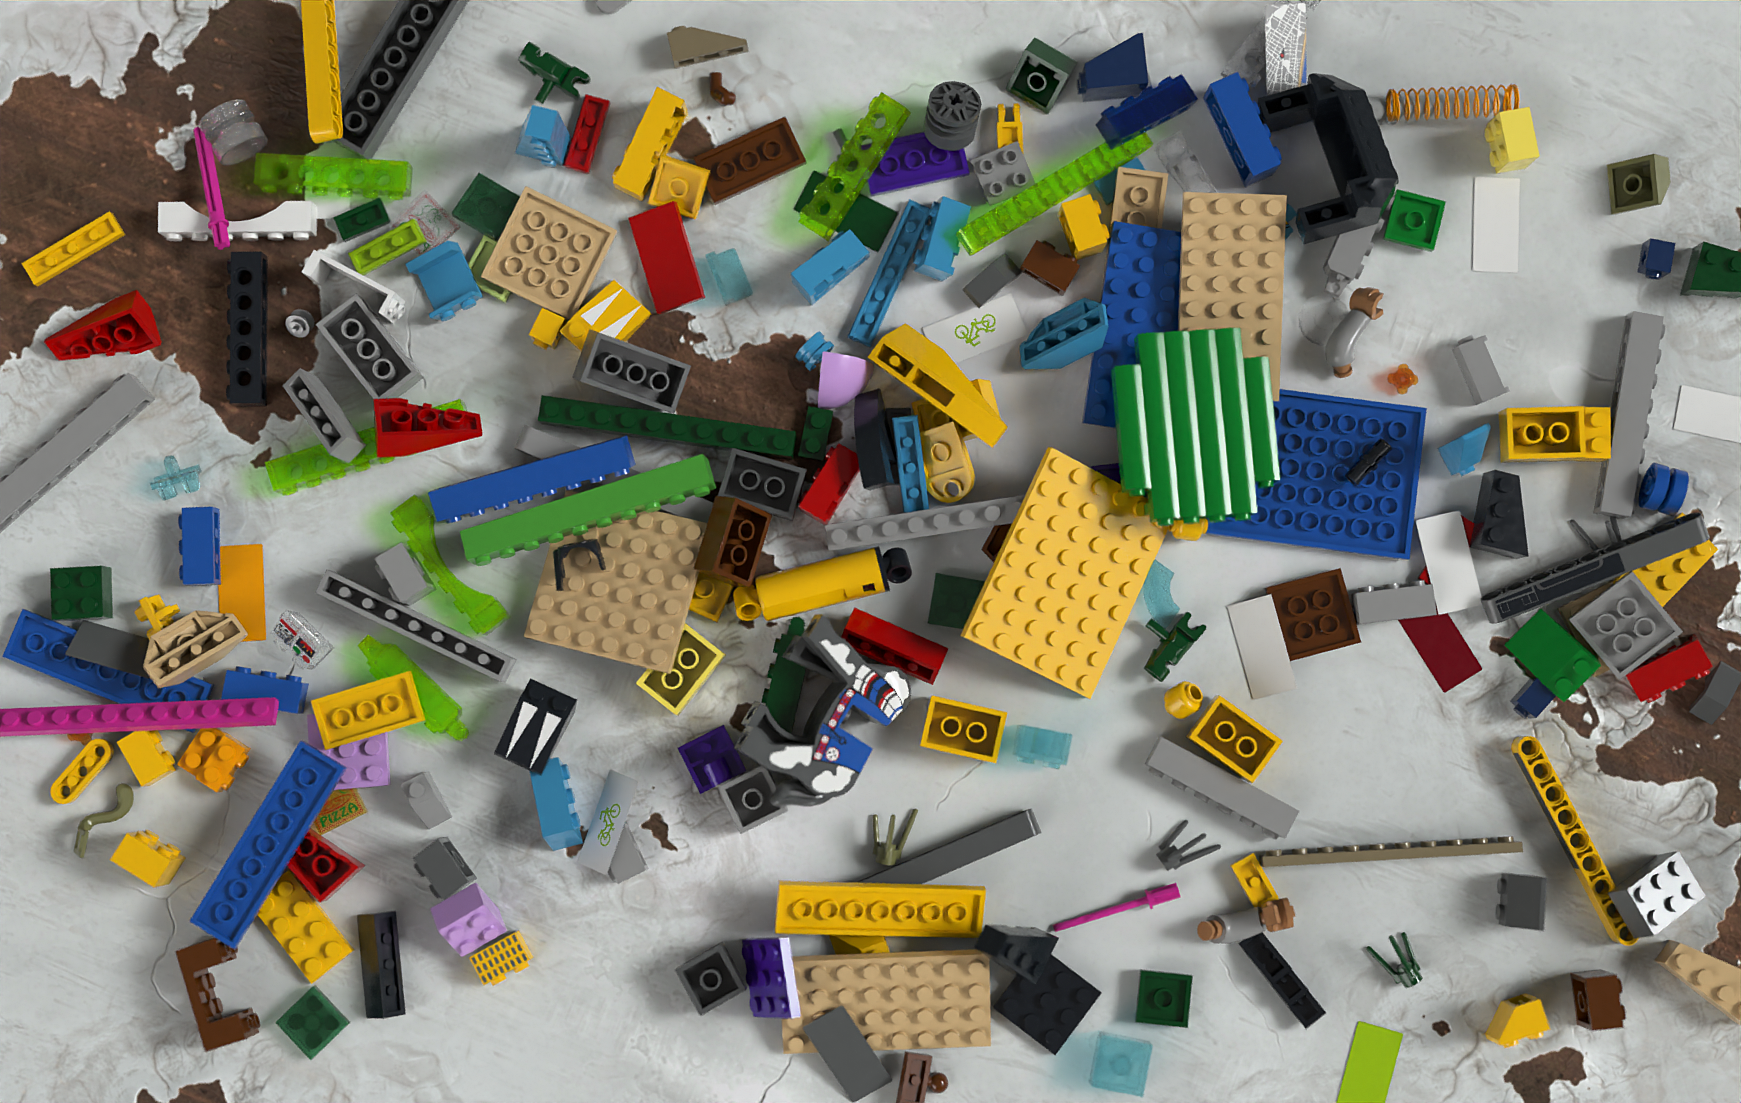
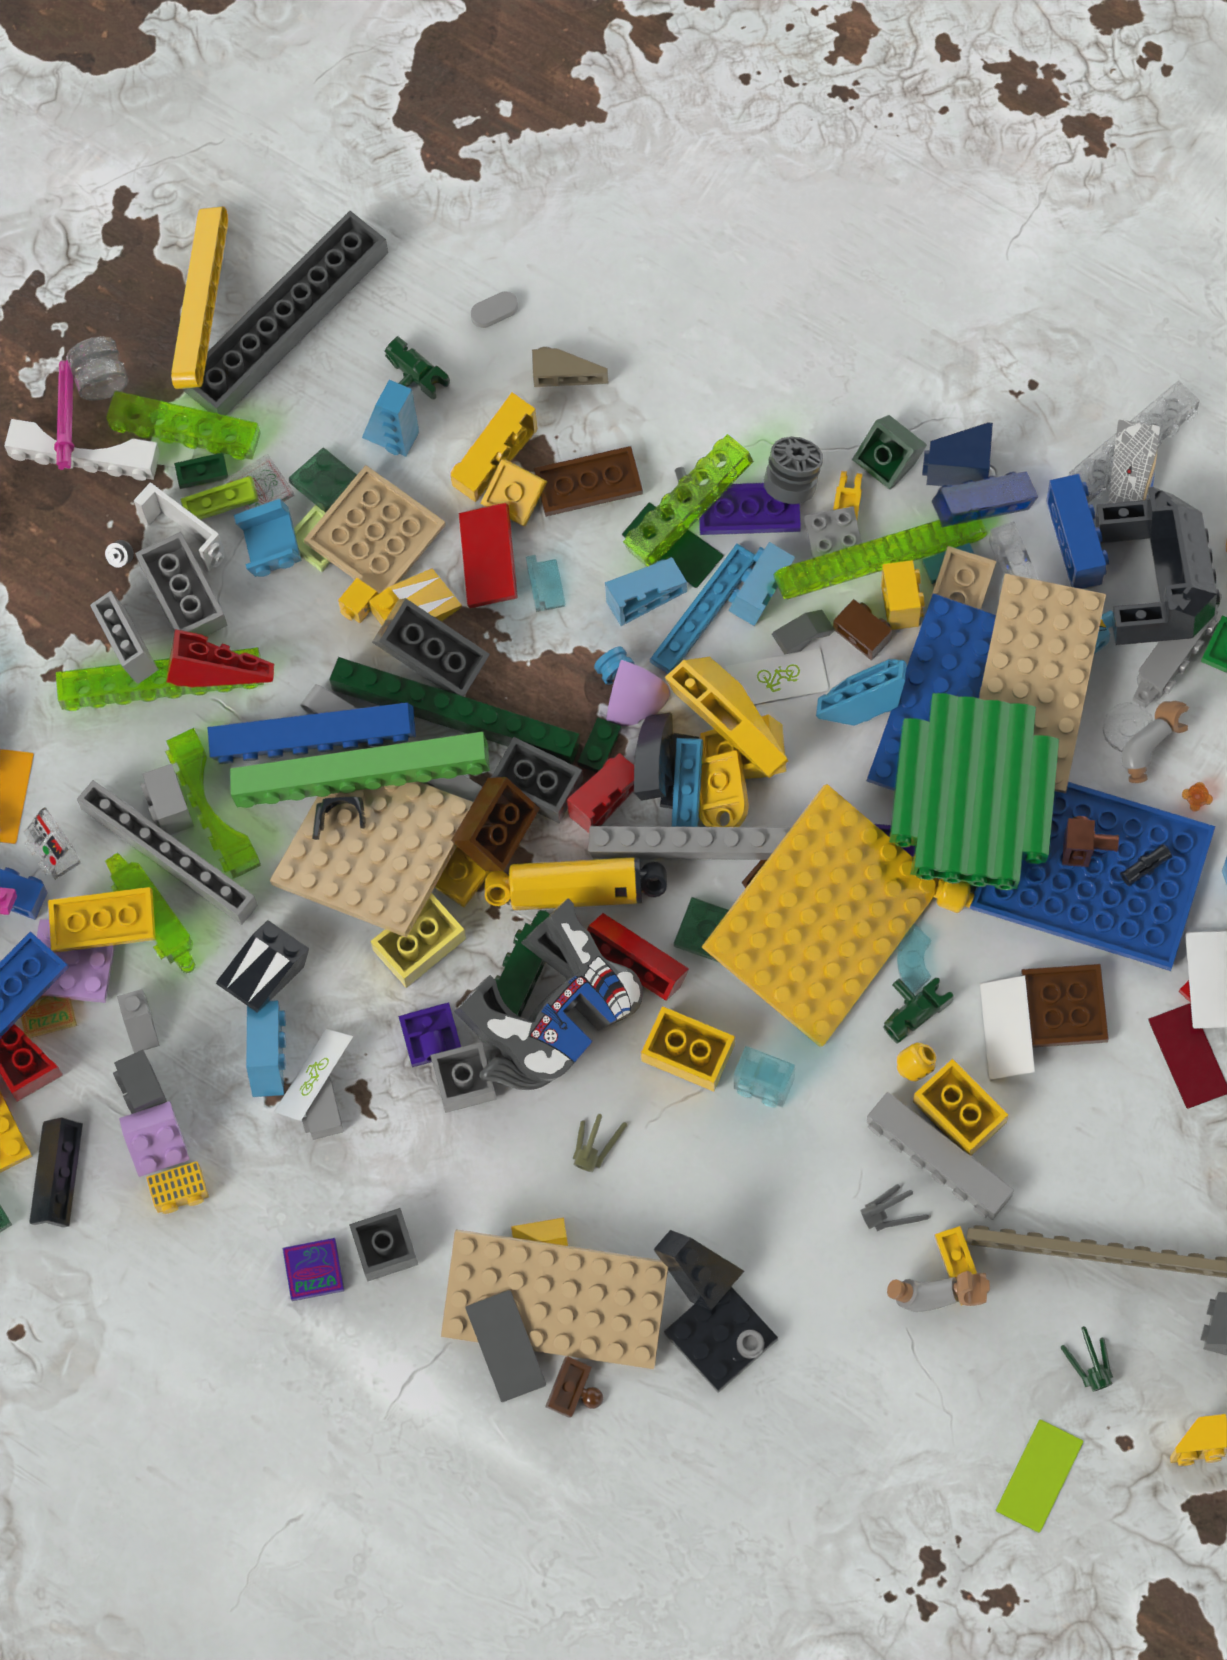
camera: 15 degrees right, 15 degrees down
black brick [226,251,268,407] -> none
red tile [564,94,610,174] -> none
reddish brown arm [709,72,736,106] -> none
dark purple plate [742,937,801,1019] -> none
yellow plate [775,881,986,938] -> none
dark grey beam [855,808,1041,884] -> none
dark pink piece [1053,883,1181,932] -> none
clear light blue brick [1089,1031,1153,1097] -> none
dark green plate [1135,969,1193,1028] -> none
black slope [1238,932,1326,1030] -> none
light grey brick [1351,580,1437,625] -> none
none -> dark purple tile [282,1238,344,1301]
none -> light grey tile [737,1330,764,1359]
none -> copper brick [1062,816,1119,867]

